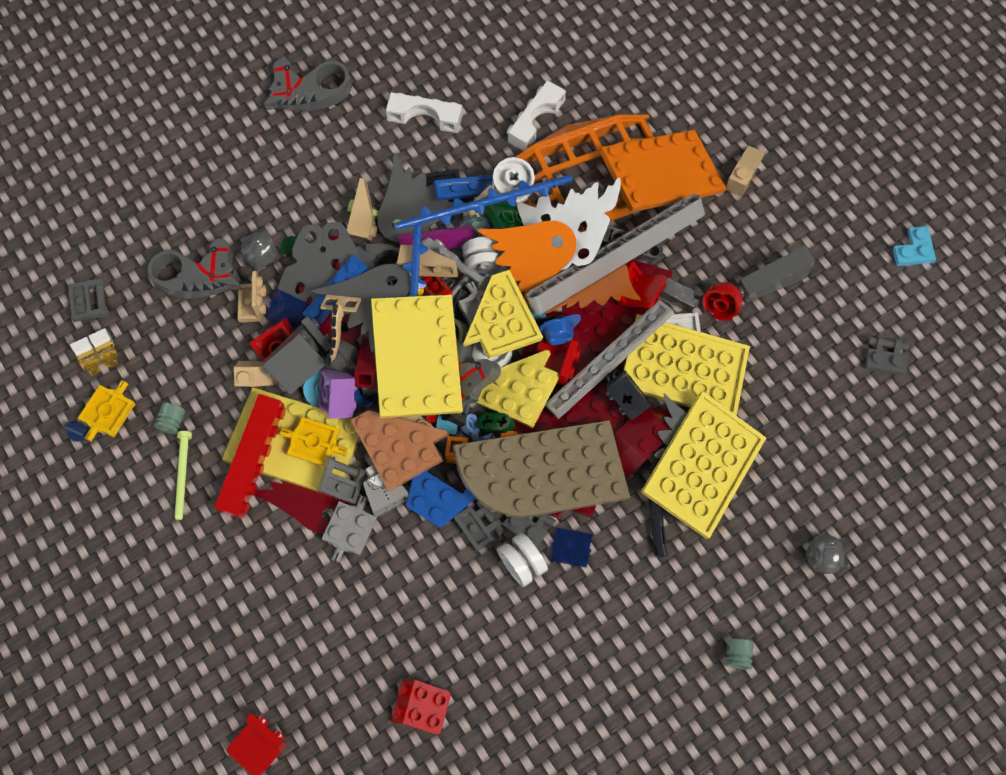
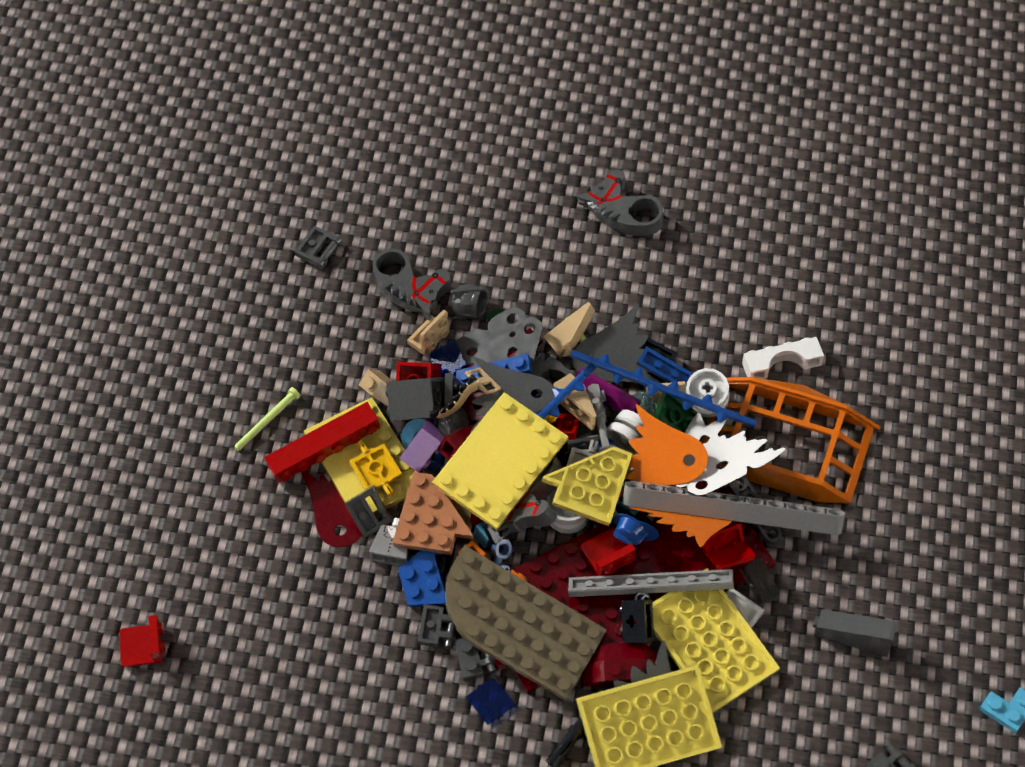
camera: 45 degrees right, 10 degrees down
dark blue plate [65,422,89,442] -> none
clear yellow hips [70,328,118,376] -> none
yellow plate [78,380,135,442] -> none
sand green piece [154,403,185,434] -> none
light grey plate [322,496,377,563] -> none
white arch [386,92,463,133] -> none
red bracket [391,679,451,735] -> none
light yellow wing [474,350,560,428] -> none
dark green beam [477,413,515,434] -> none
white wheel [497,532,548,588] -> none
orange plate [599,130,727,213] -> none
red cylinder [702,282,743,321] -> none
tan slope [726,145,765,197] -> none

